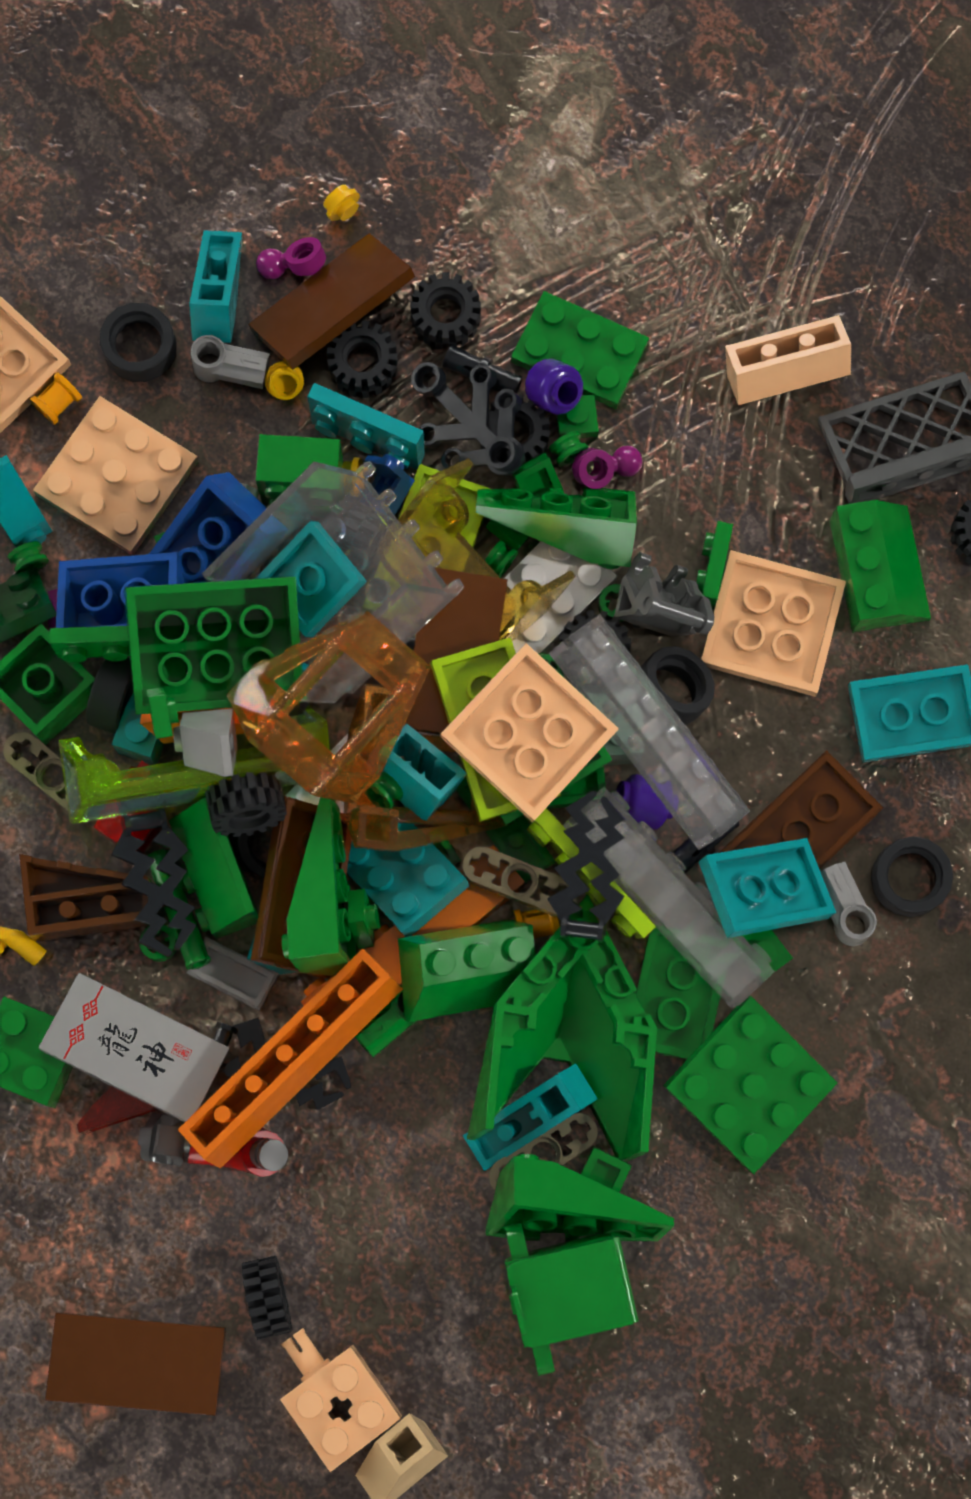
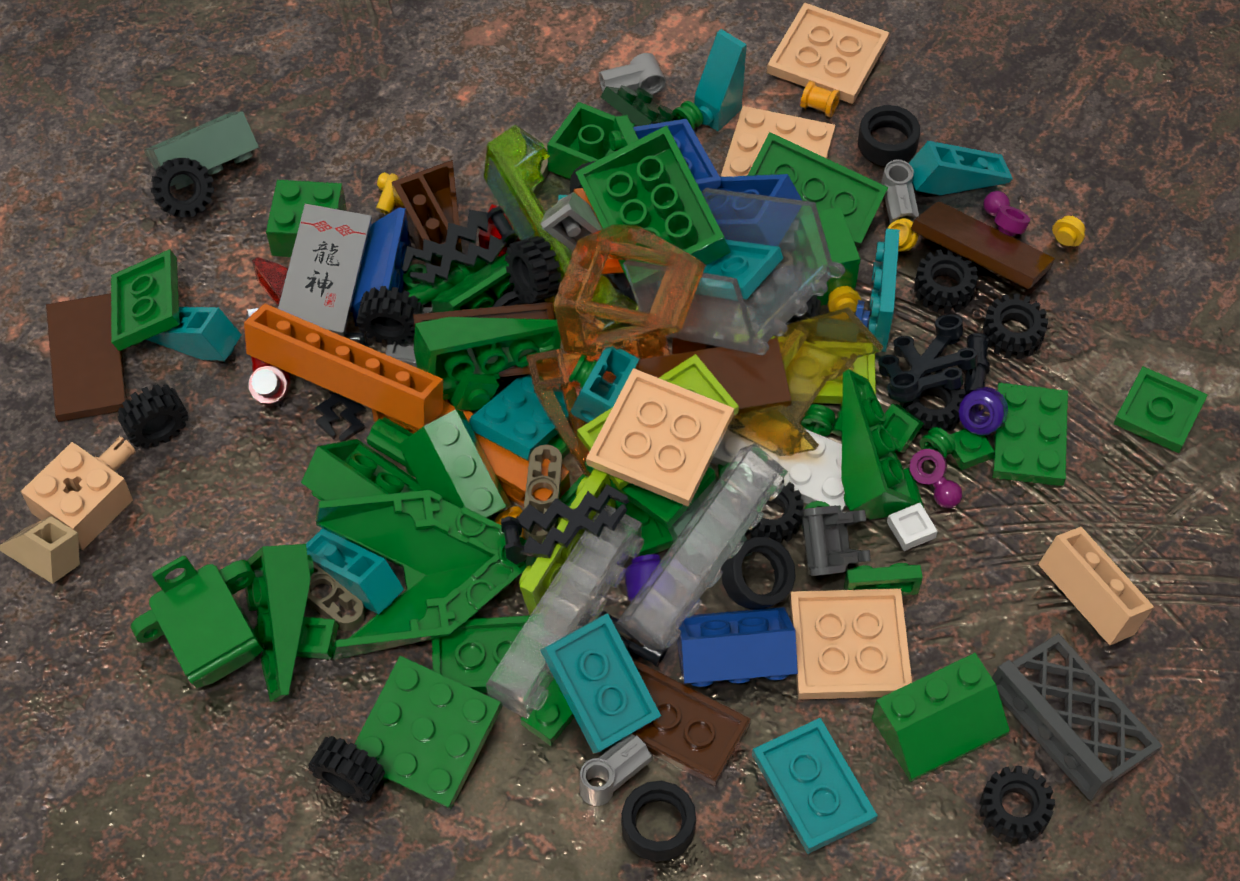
camera: 75 degrees right, 20 degrees down
green plate [146,687,179,739] -> none
none -> green plate [111,249,180,351]
none -> teal slope [146,307,242,361]
none -> green slope [301,439,422,501]
none -> black tyre [308,736,385,803]
none -> blue slope [350,208,411,327]
none -> black tyre [356,286,423,345]
none -> blue slope [675,607,798,687]
none -> green plate [747,132,888,248]
none -> white plate [887,503,938,551]
none -> green plate [1114,366,1208,453]

